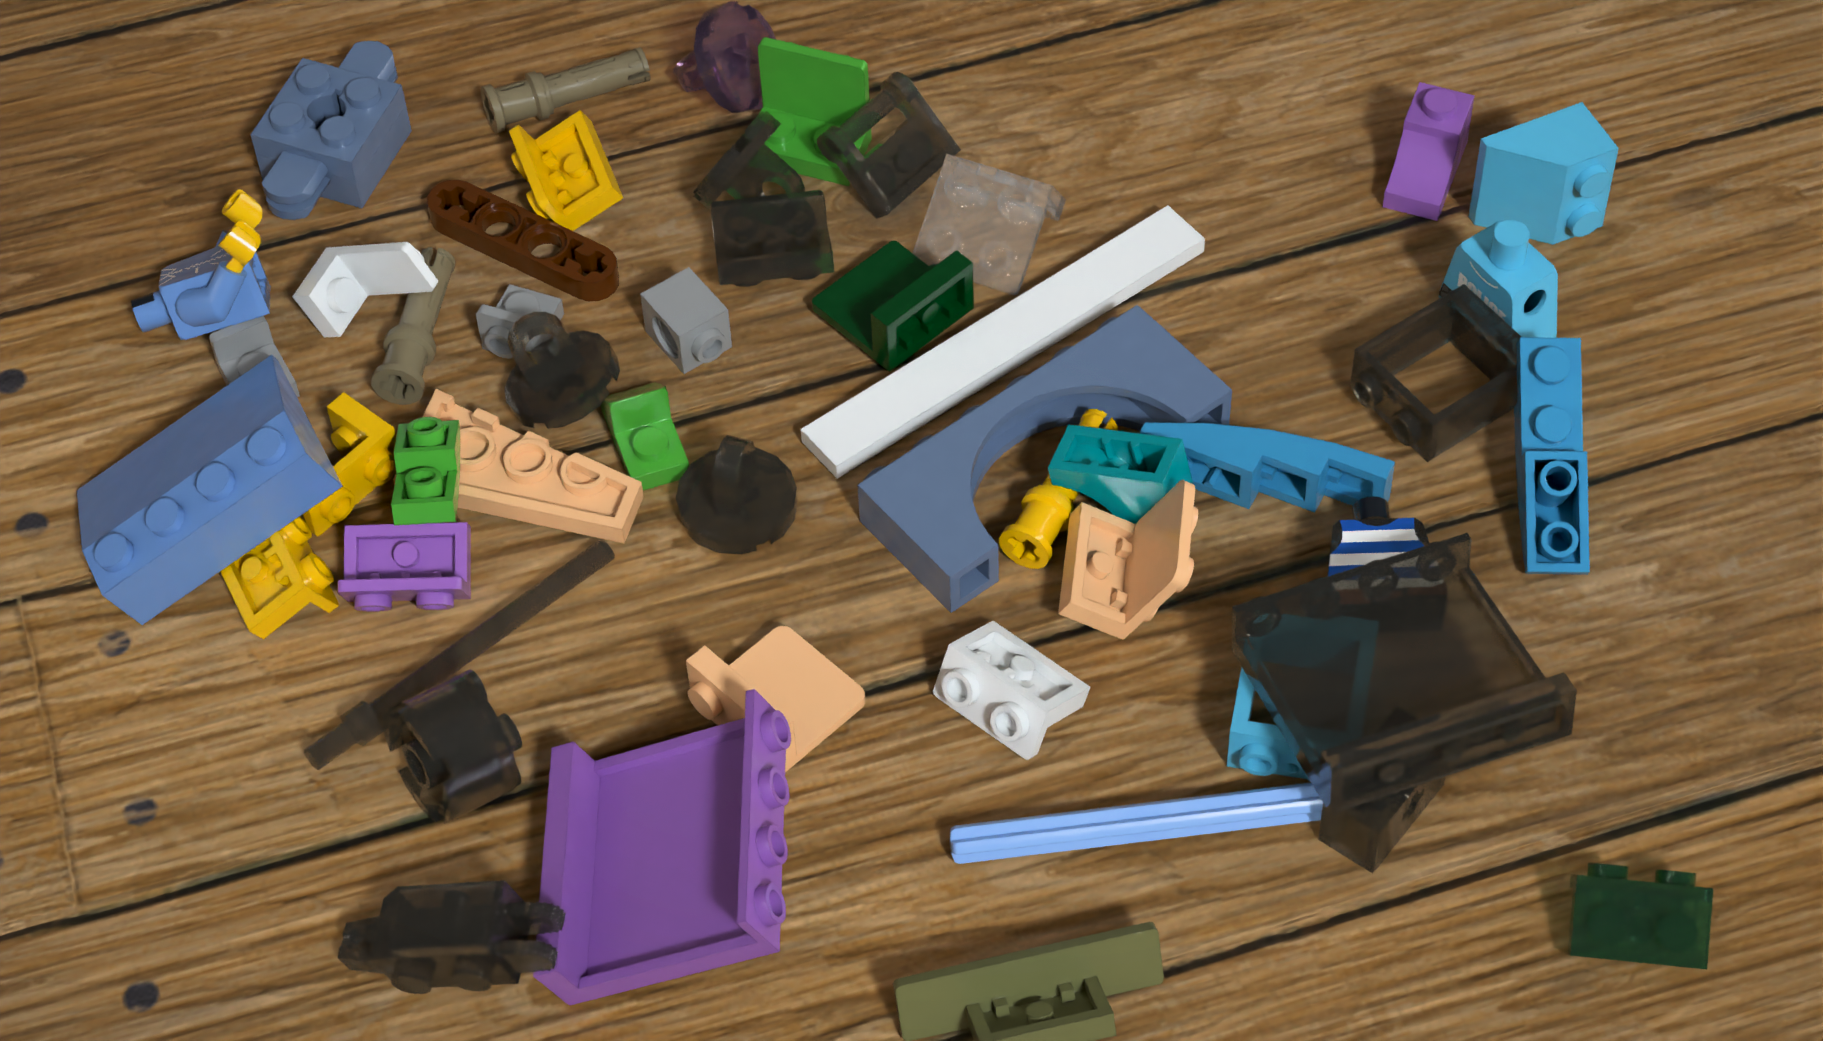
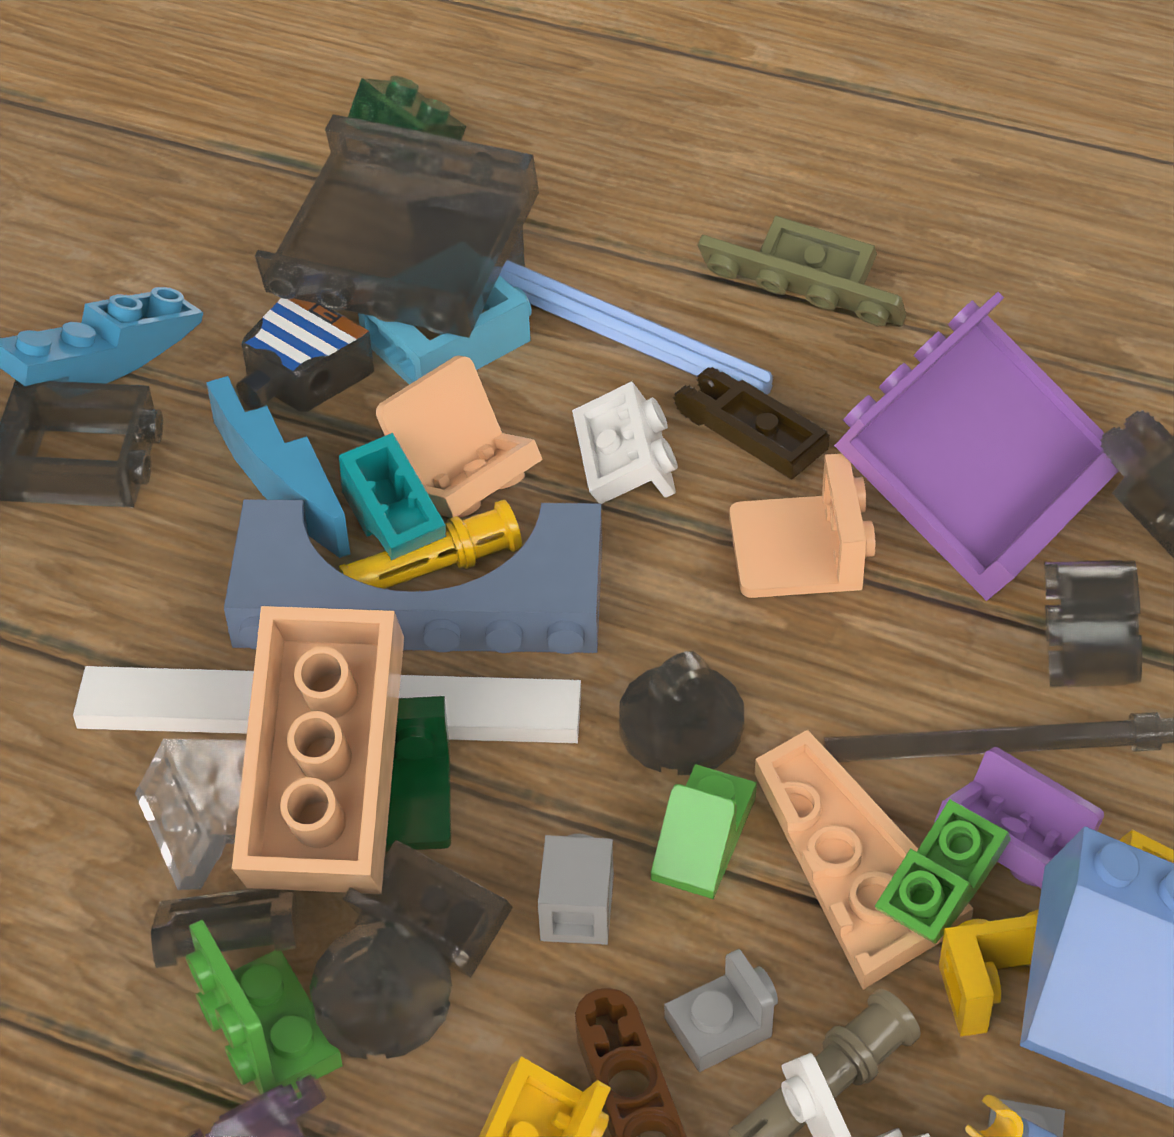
camera: 140 degrees left, 5 degrees down
clear smoke tile [504,312,620,429] -> none
none -> light nougat brick [232,606,404,894]
none -> dark brown hinge [673,367,830,480]

